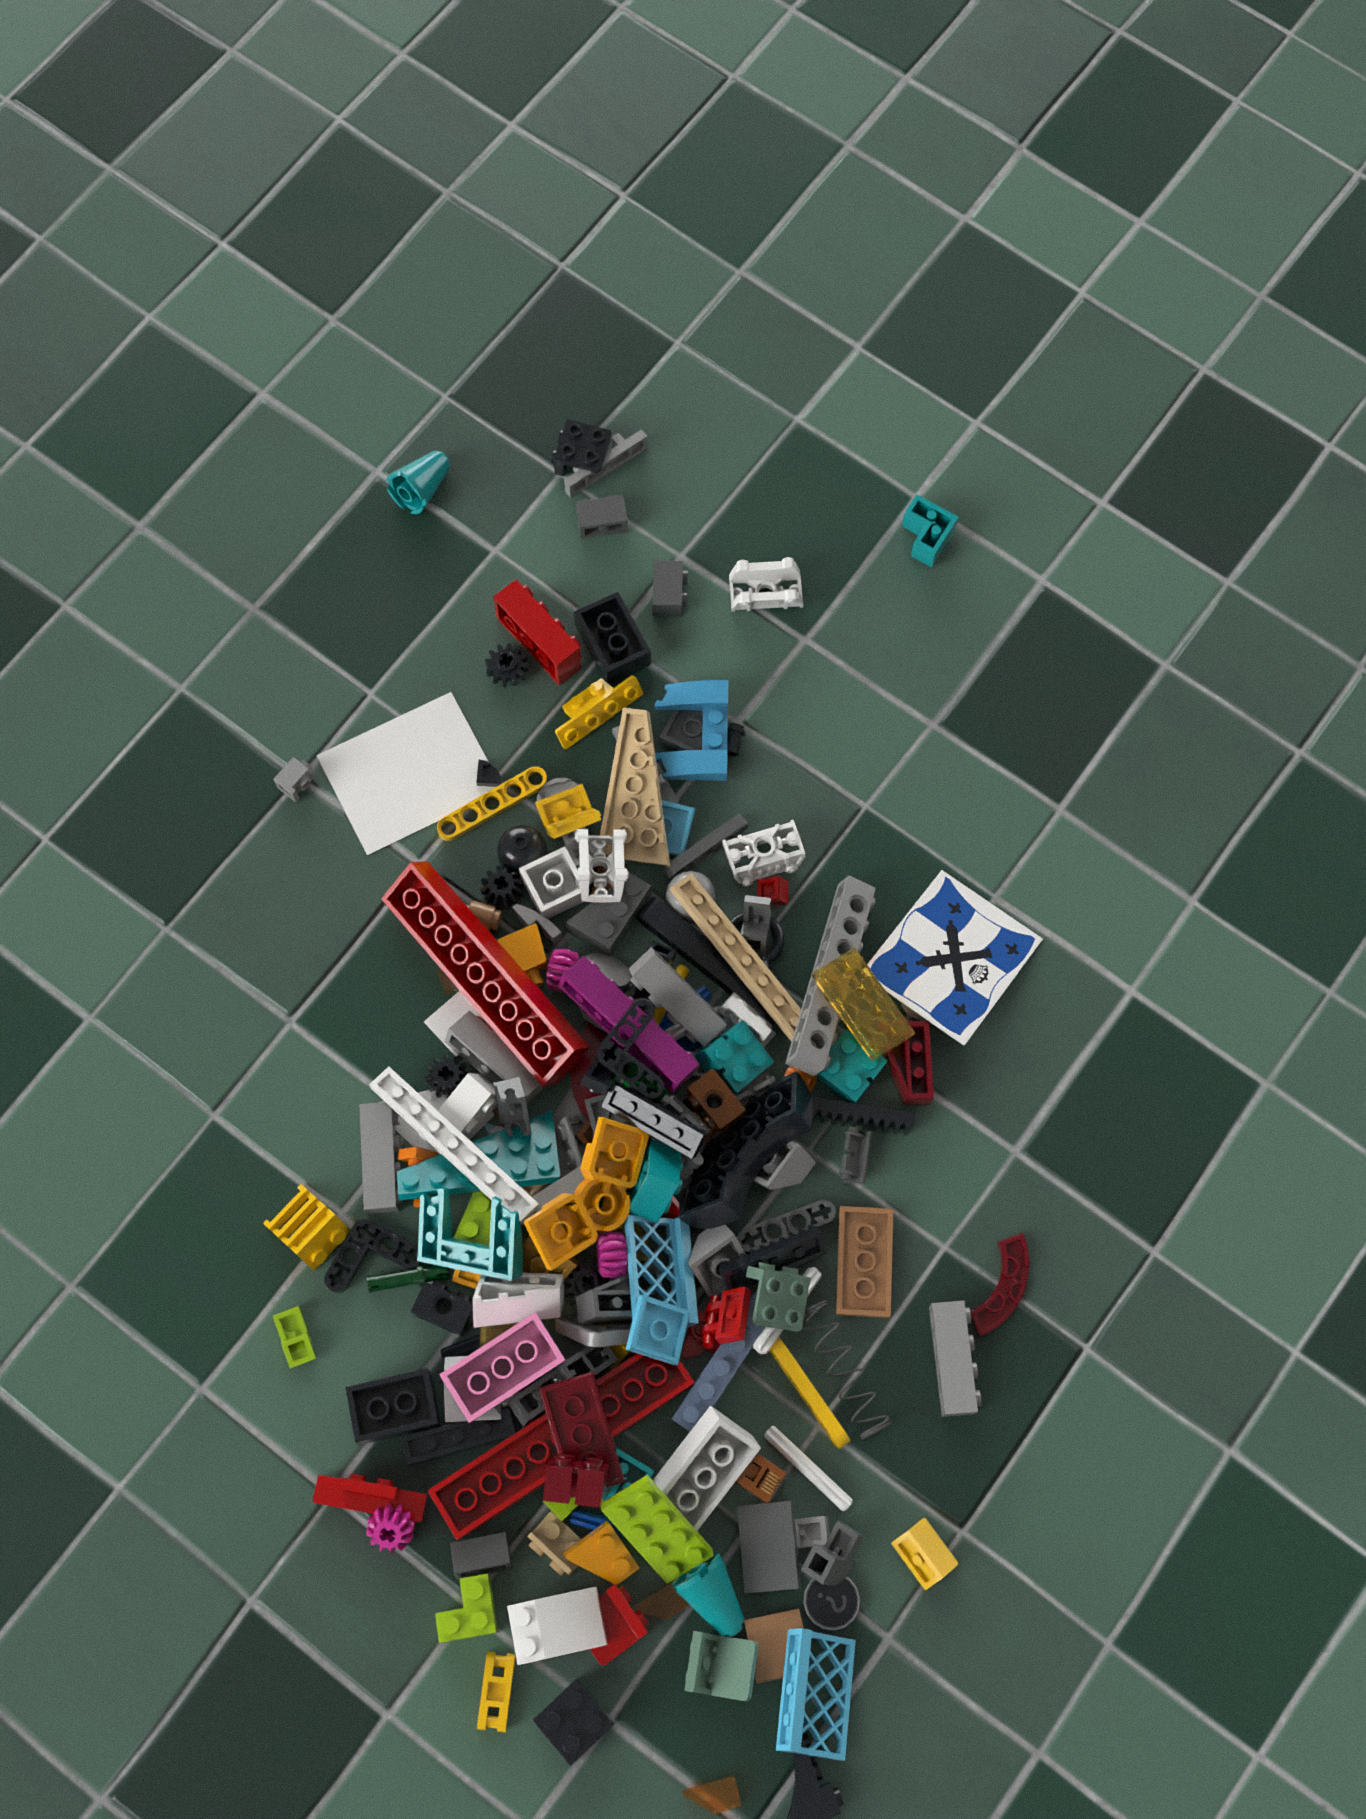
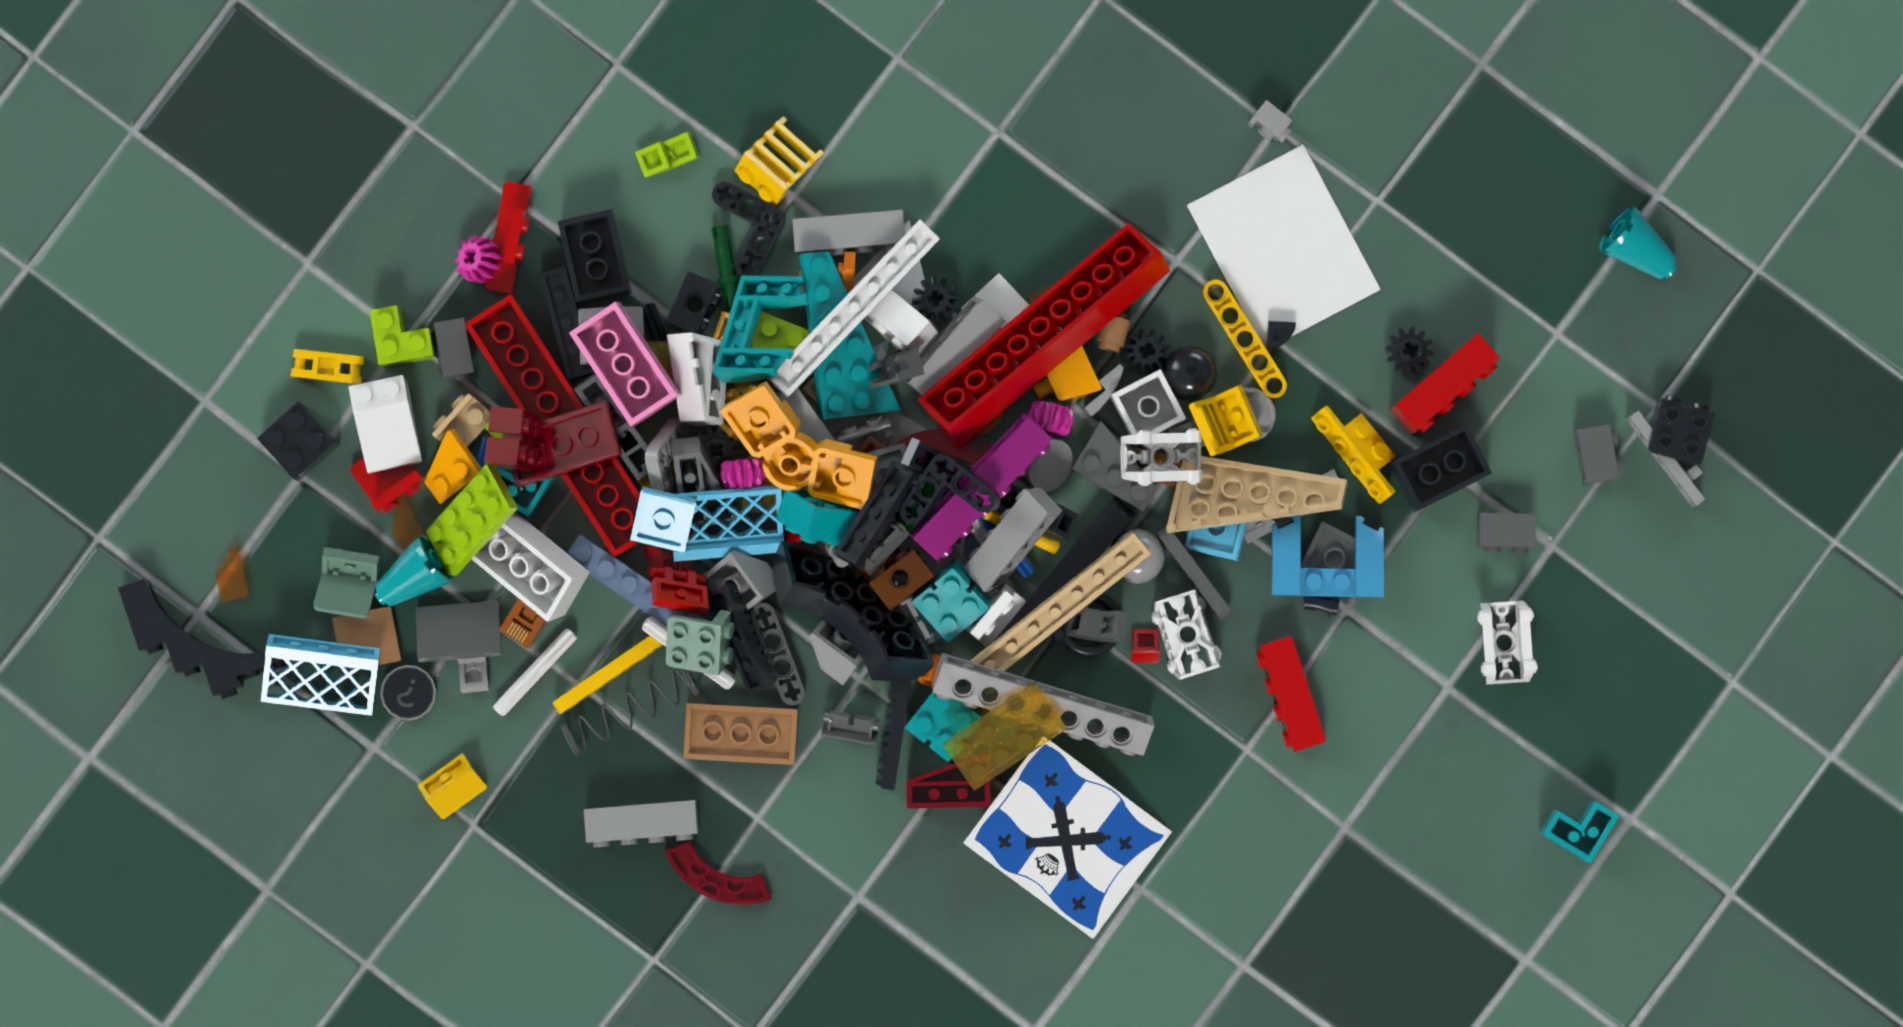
camera: 90 degrees right, 15 degrees up
dark grey brick [801,1521,864,1586] -> none
none -> red brick [1255,636,1327,752]

